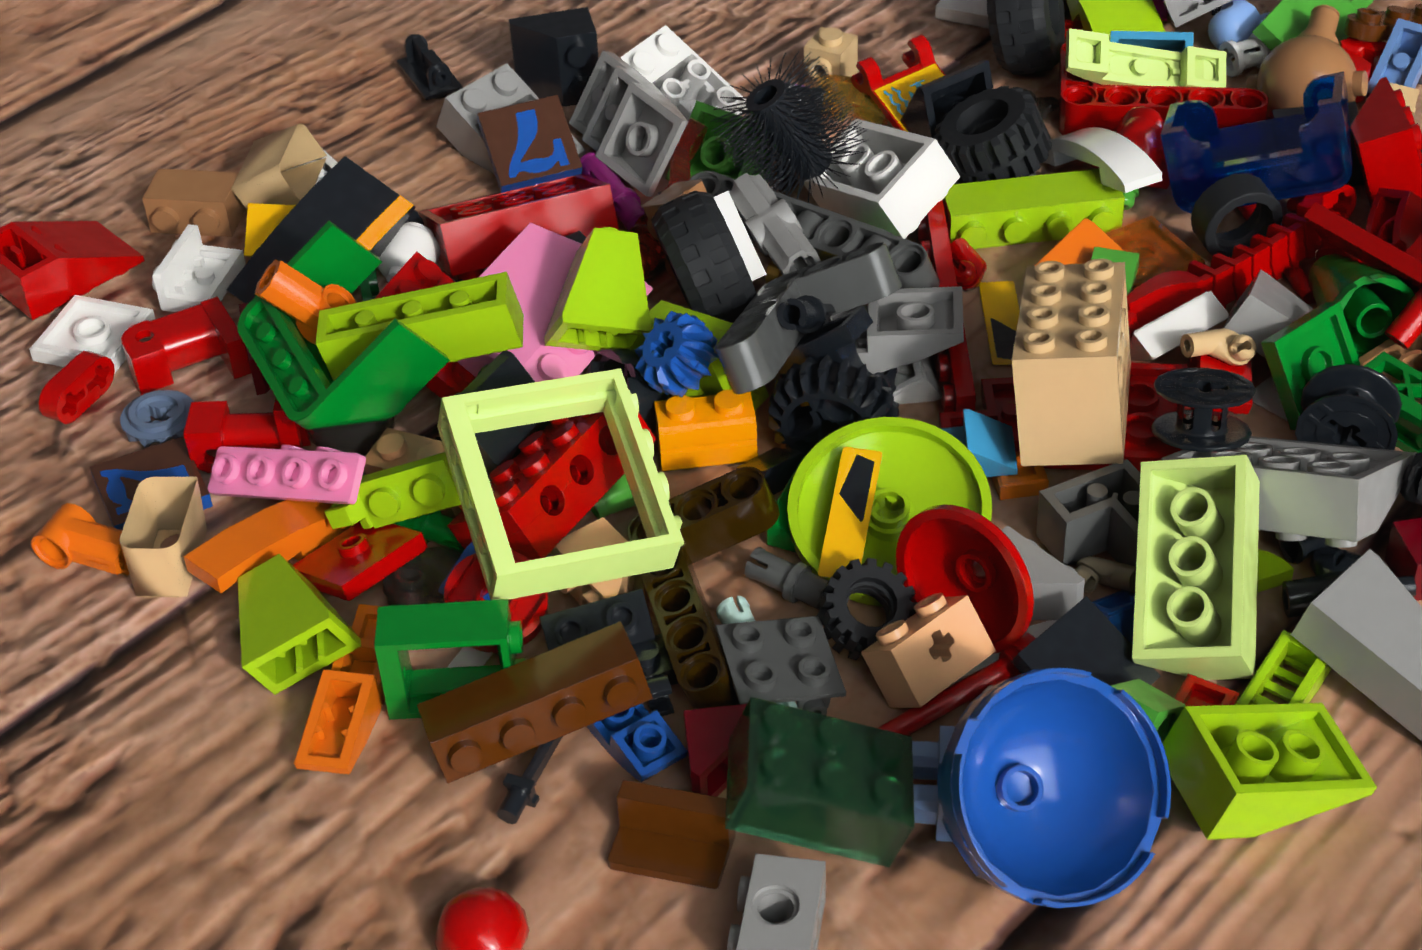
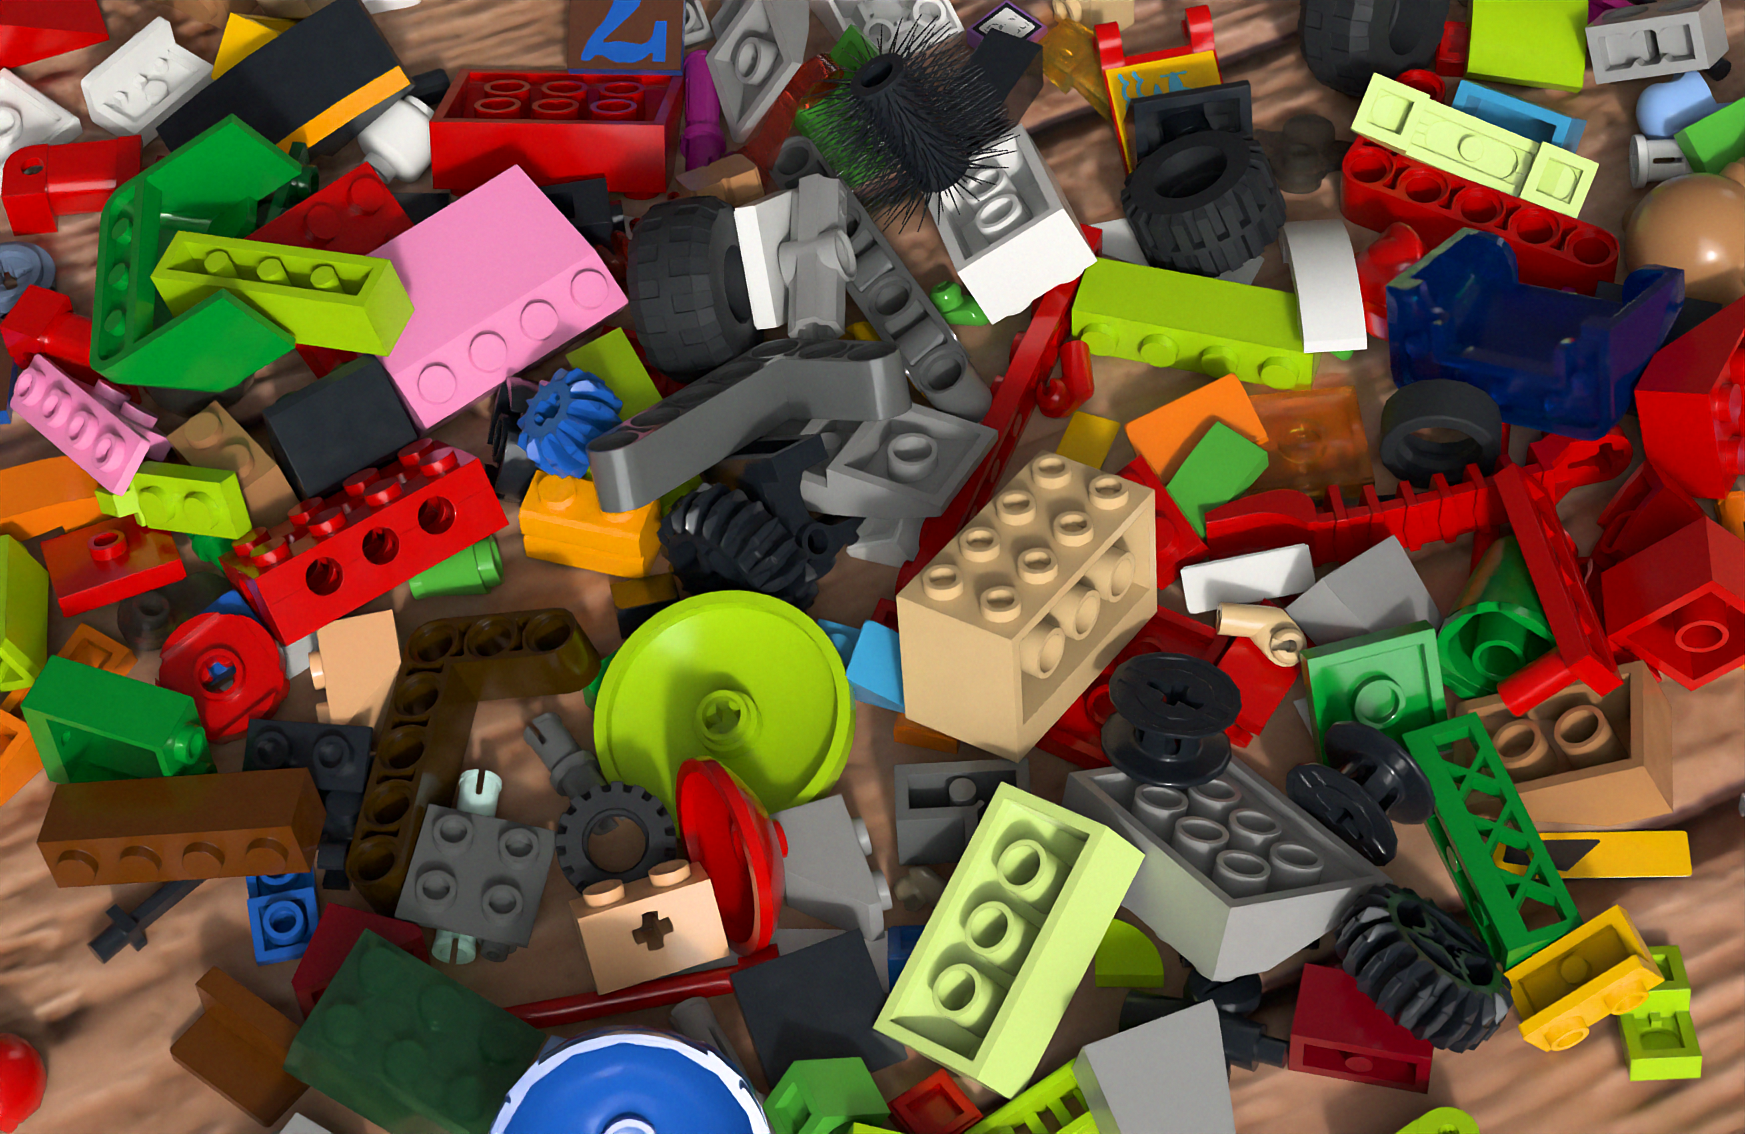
camera: 25 degrees right, 10 degrees up
orange piece [255,259,357,345] -> none
yellowish green window [437,368,685,600] -> none
lime slope [544,227,652,351] -> none
black axle [777,295,836,334] -> none
yellow sticker [818,447,882,578] -> none

